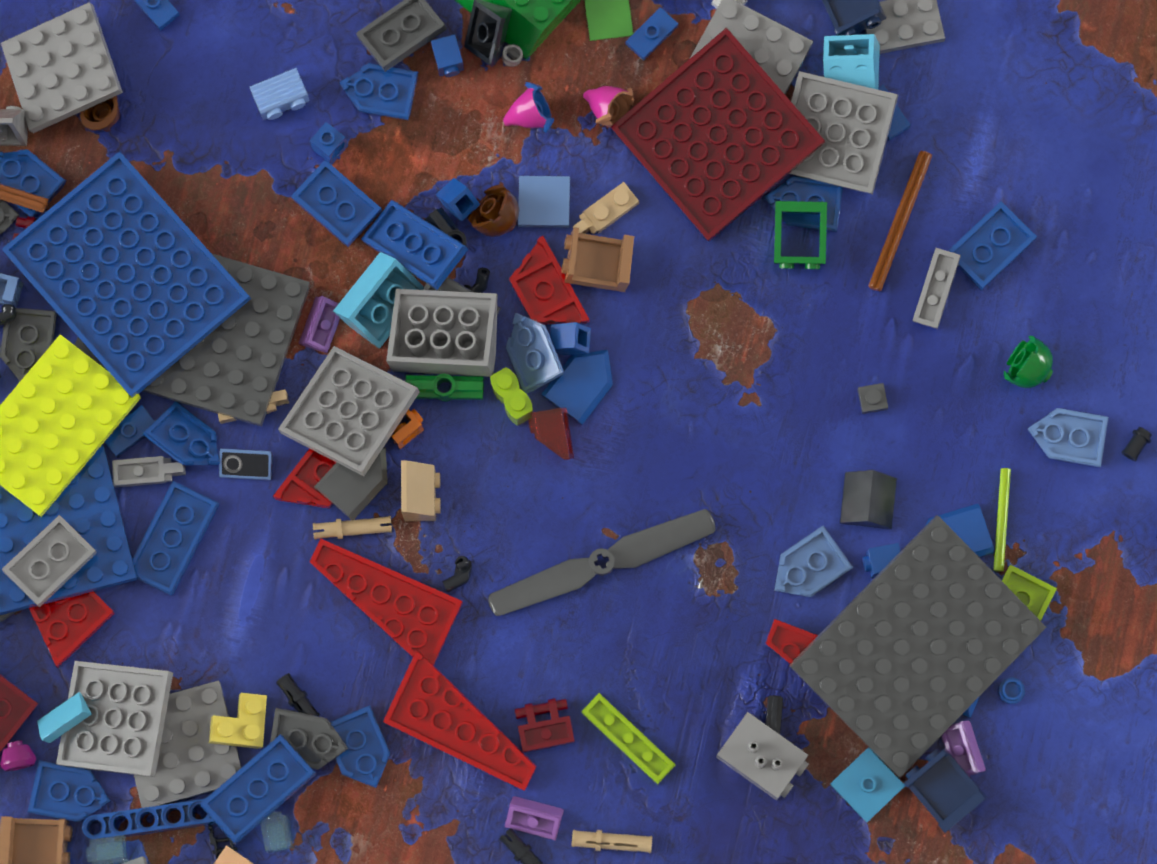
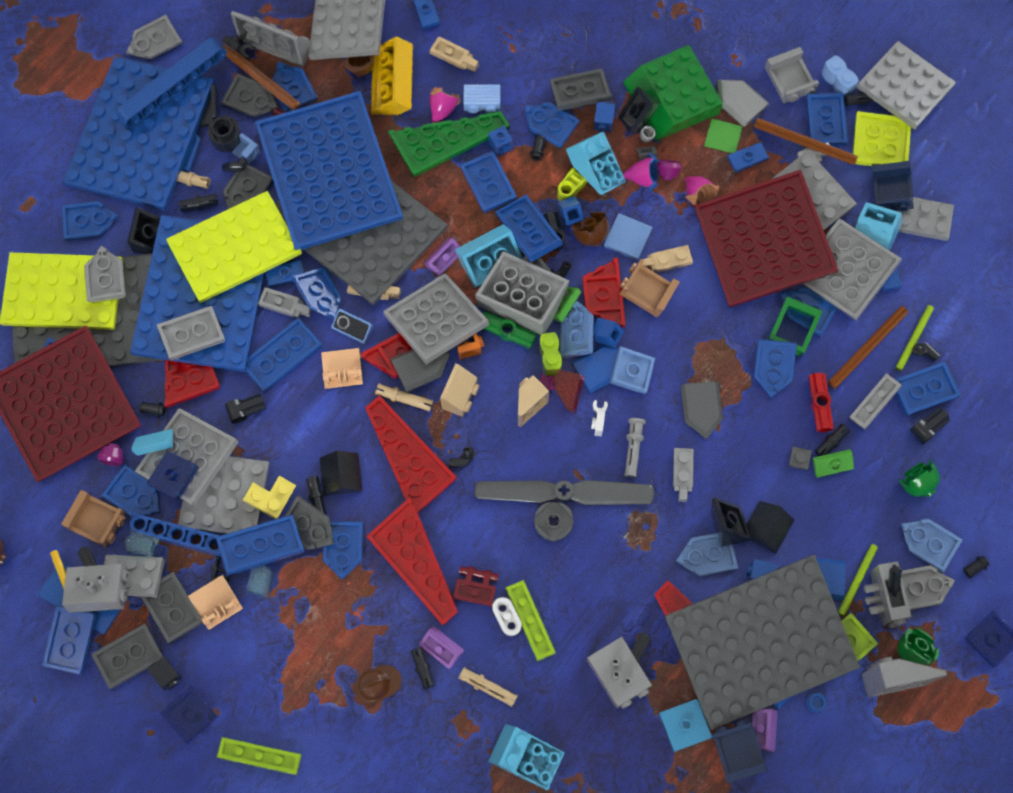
camera: 20 degrees right, 5 degrees down
none -> black pin [140,401,166,418]
none -> clear blue plate [146,451,200,501]
none -> black piece [225,393,266,424]
none -> black slope [320,450,362,496]
none -> light nougat hinge [321,348,363,389]
none -> yellow slope [371,36,413,115]
none -> green wing [388,111,510,178]
none -> tan hinge [429,37,479,72]
none -> dark pink hat [430,87,461,123]
none -> white plate [493,597,521,636]
none -> tan slope [518,375,549,427]
none -> black pin [530,136,546,161]
none -> dark grey plate [534,502,573,542]
none -> magenta piece [539,372,555,390]
none -> bright green plate [553,287,581,322]
none -> neon yellow piece [557,167,588,201]
none -> medium azure slope [566,131,626,195]
none -> white plate [591,400,608,437]
none -> medium blue tile [610,346,655,395]
none -> light grey pin [624,418,646,478]
none -> dark grey plate [636,146,658,161]
none -> magenta cone [657,160,682,180]
none -> light grey hinge [673,448,694,502]
none -> dark grey tile [680,382,723,439]
none -> black slope [711,497,751,547]
none -> blue tile [754,339,797,398]
none -> red piece [808,372,834,433]
none -> bright green plate [813,449,854,478]
none -> black pin [814,424,850,456]
none -> light grey slope [862,657,947,698]
none -> light grey piece [864,562,911,629]
none -> lime bar [895,305,934,372]
none -> green cylinder [897,628,939,667]
none -> light grey tile [901,565,955,610]
none -> black piece [910,407,950,444]
none -> black arm [912,343,940,361]

